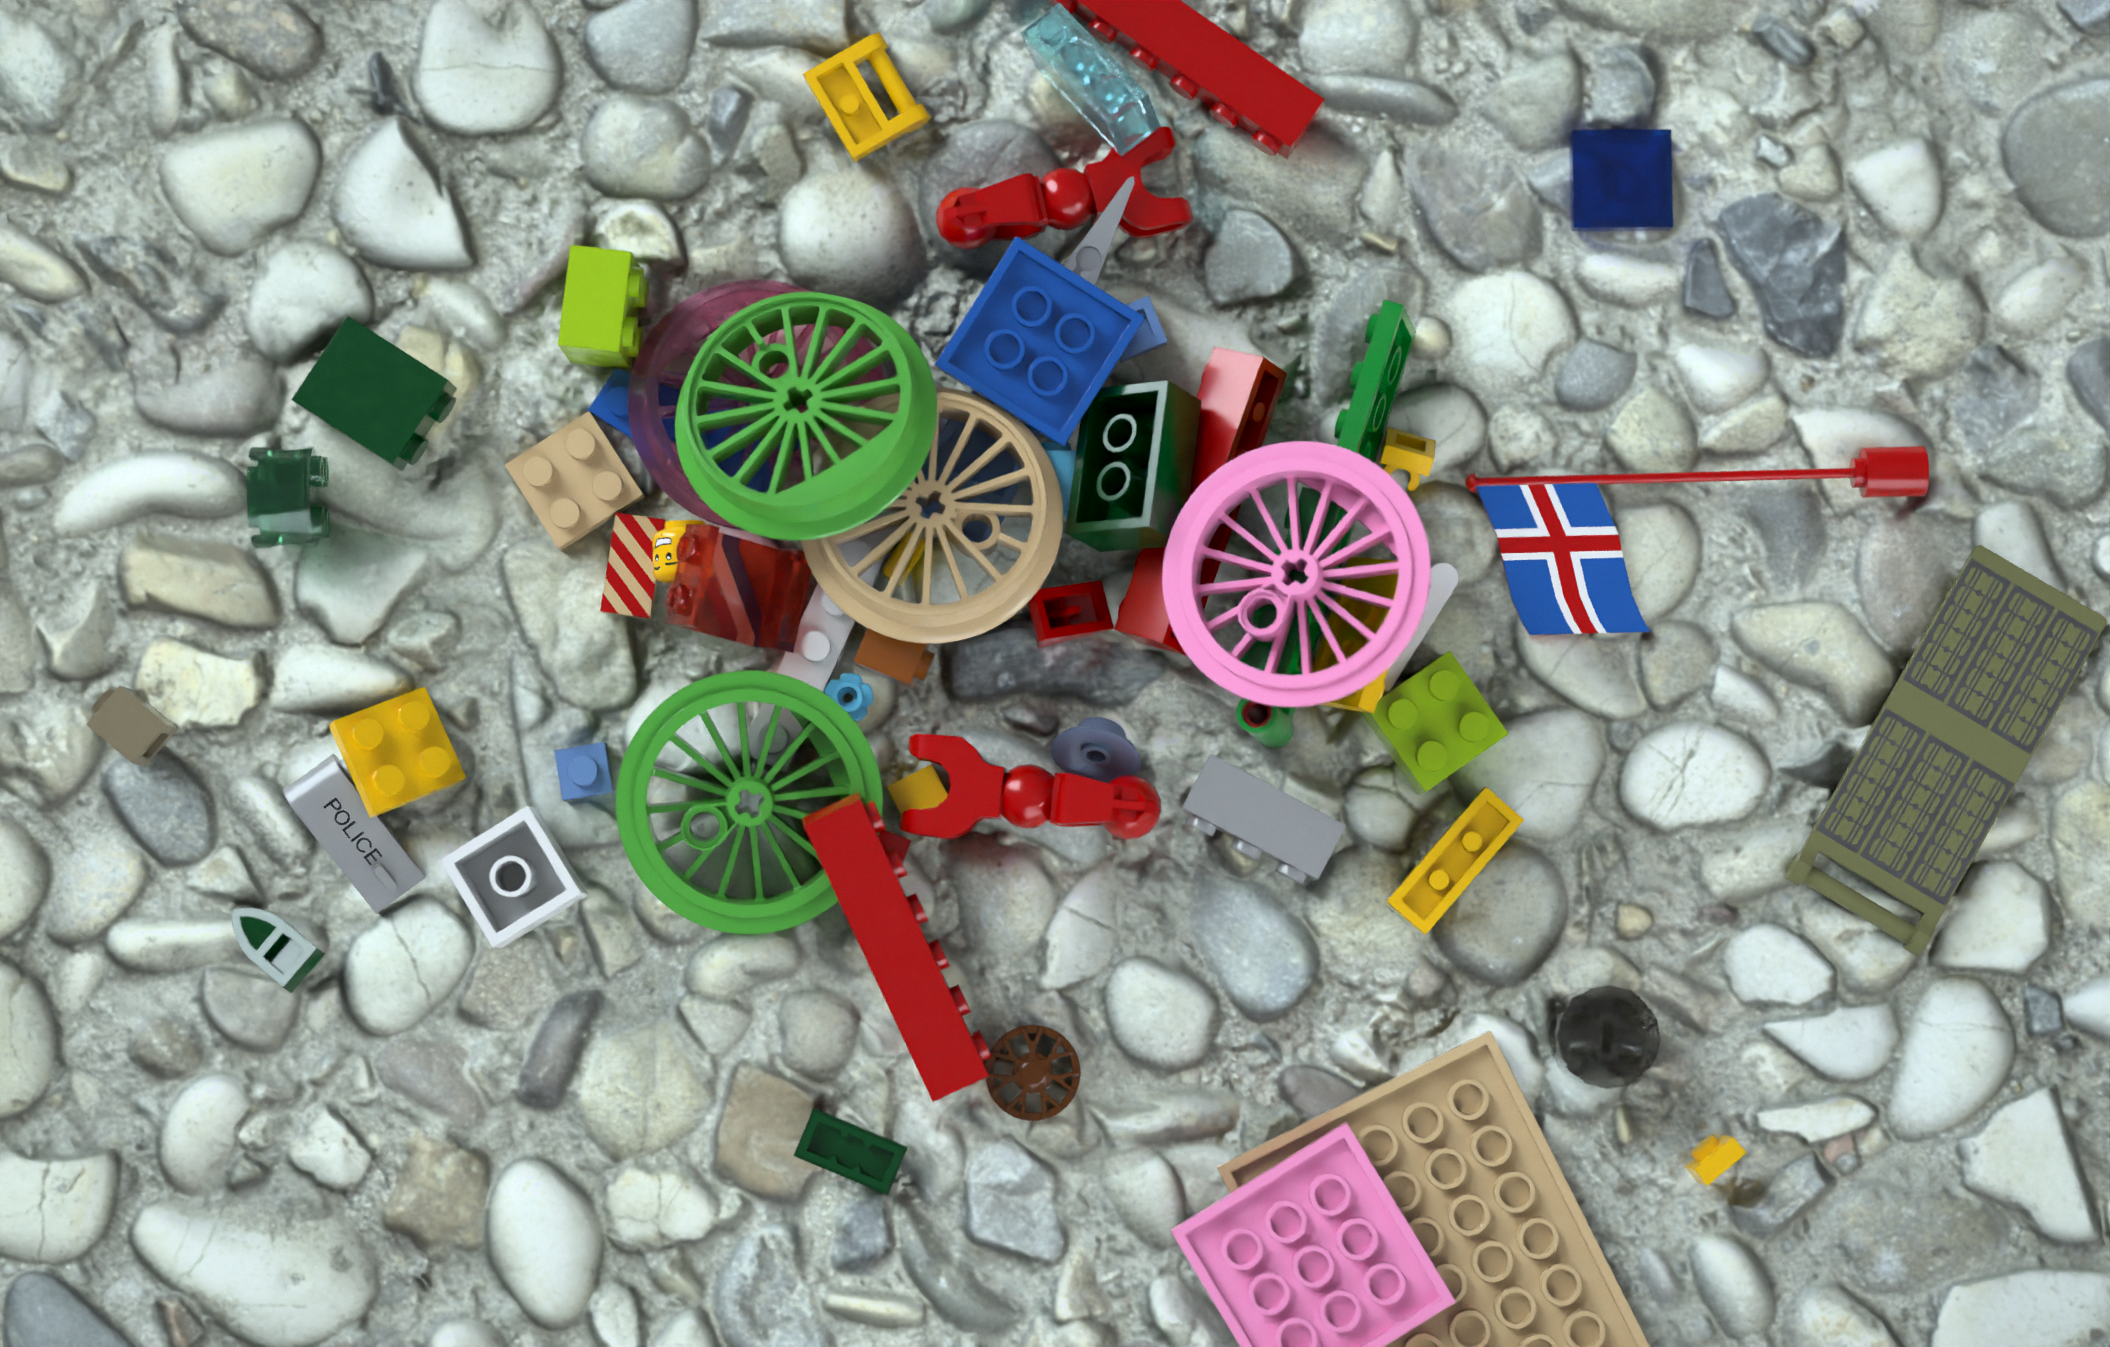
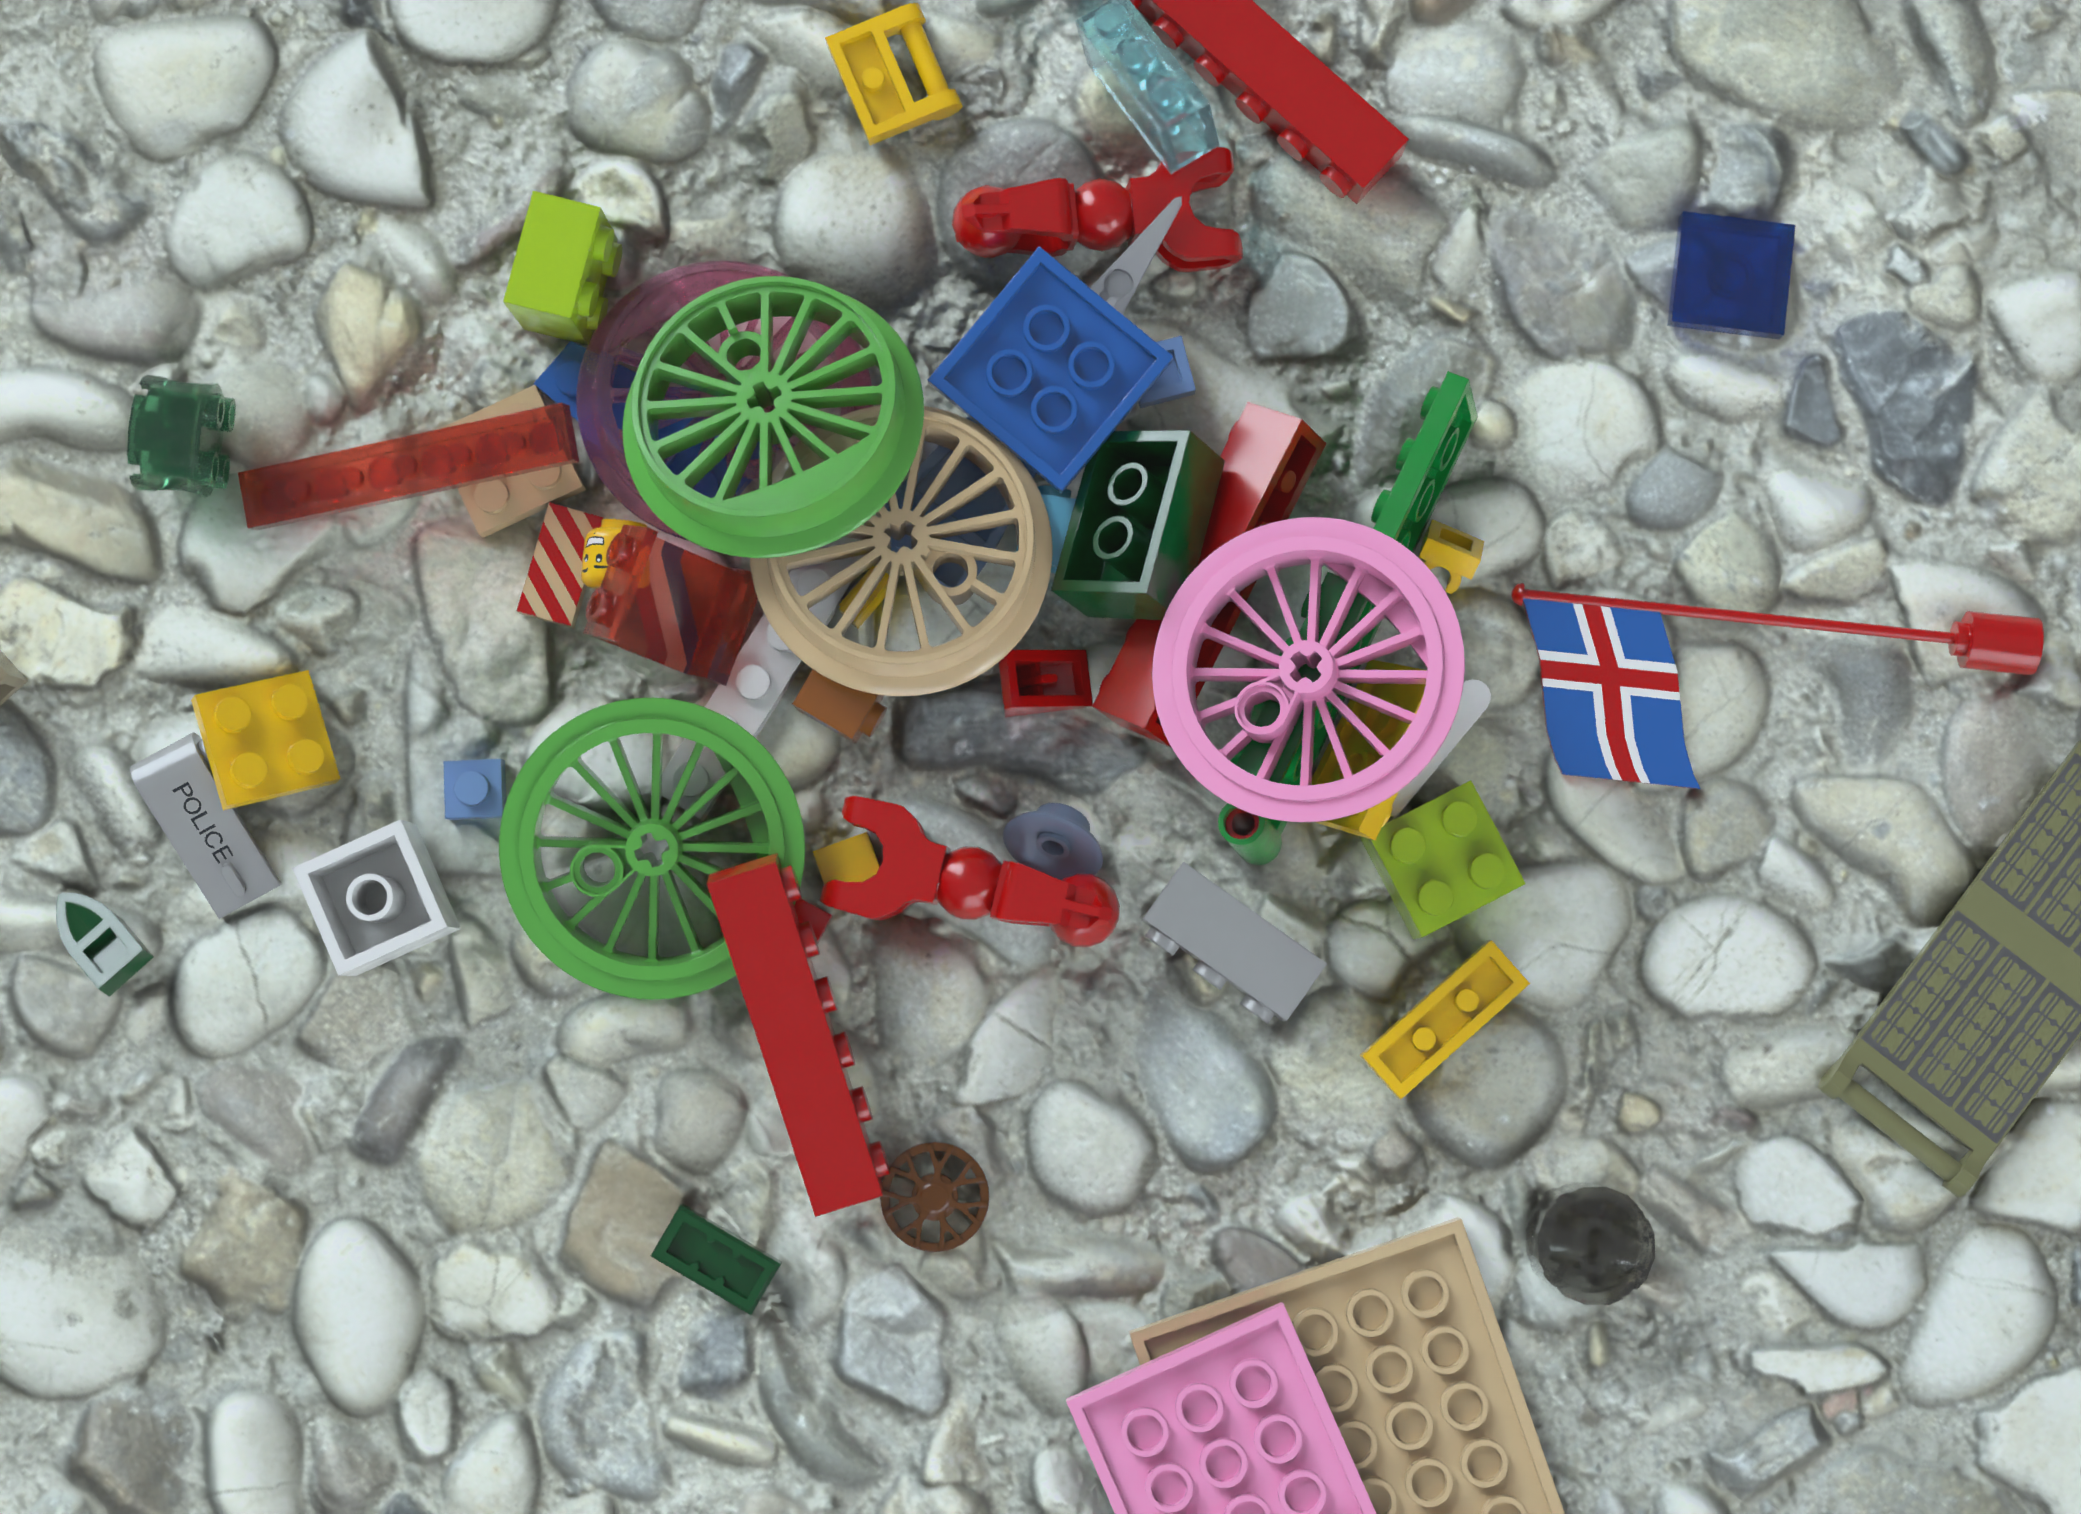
camera: 10 degrees right, 0 degrees up
dark green brick [291,316,457,472] -> none
medium azure plate [824,673,873,722] -> none
yellow plate [1685,1134,1746,1186] -> none
none -> clear red plate [238,402,580,531]

